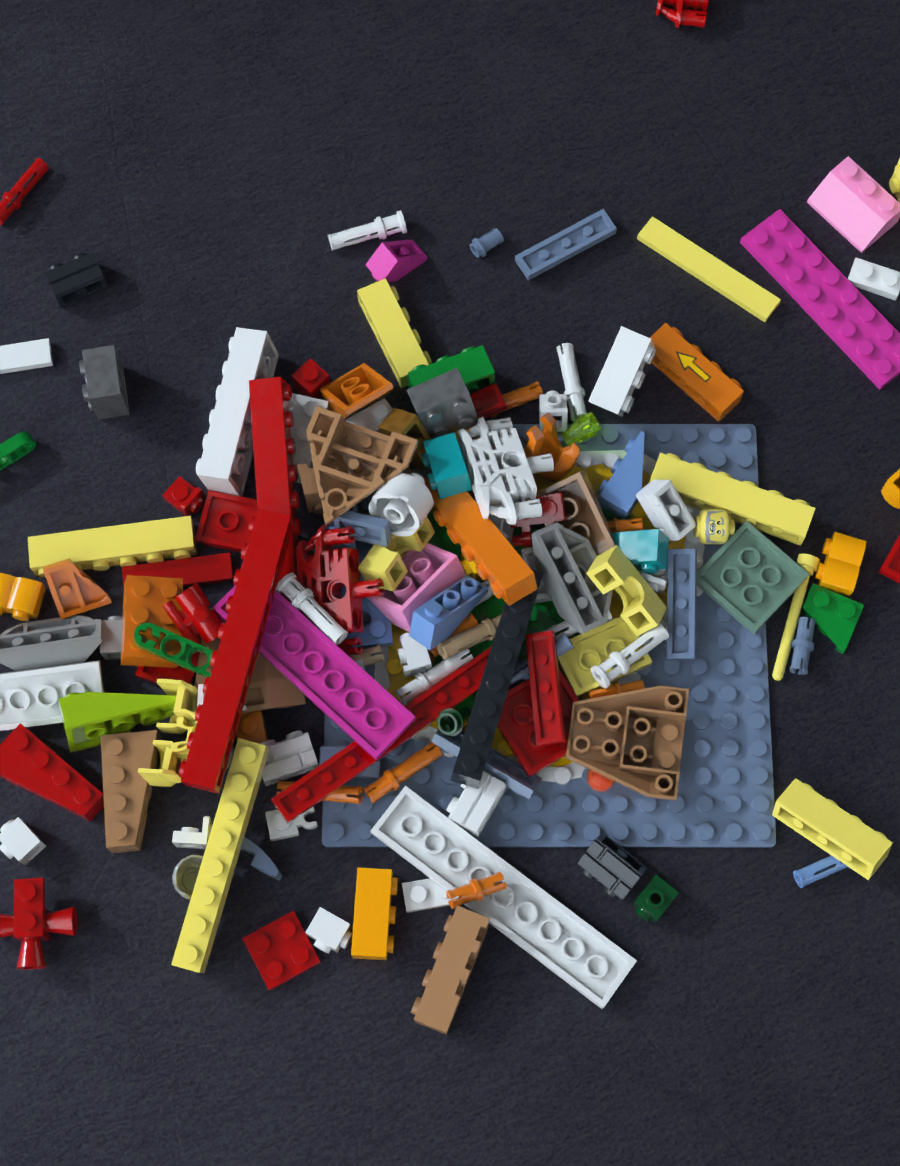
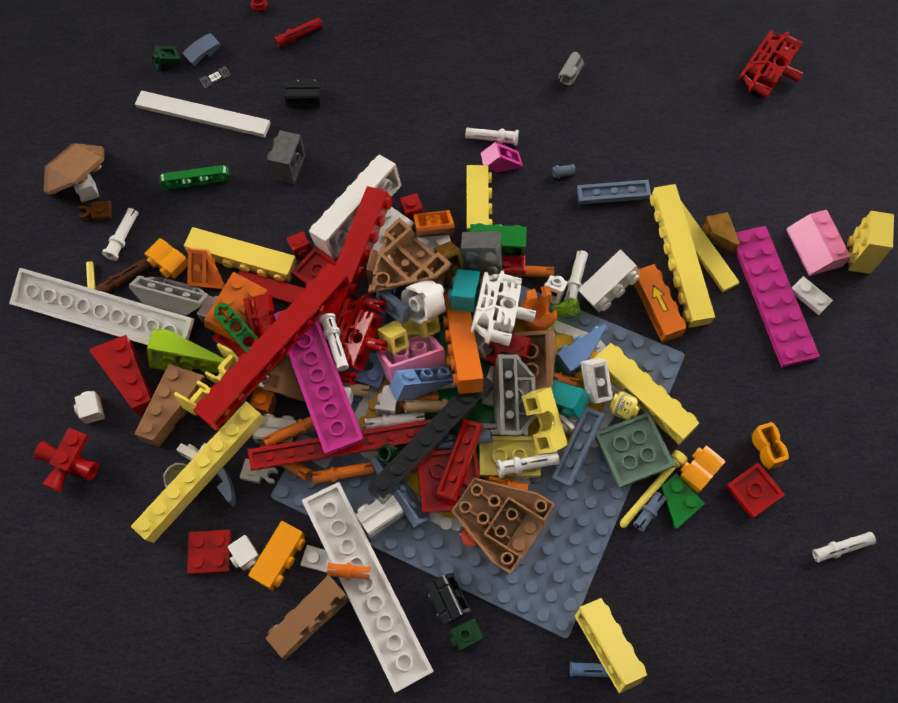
camera: 25 degrees right, 5 degrees down
none -> orange pin [262,416,315,446]
none -> light grey arm [558,52,585,85]
none -> light yellow brick [650,184,715,328]
none -> pearl gold slope [702,212,740,253]

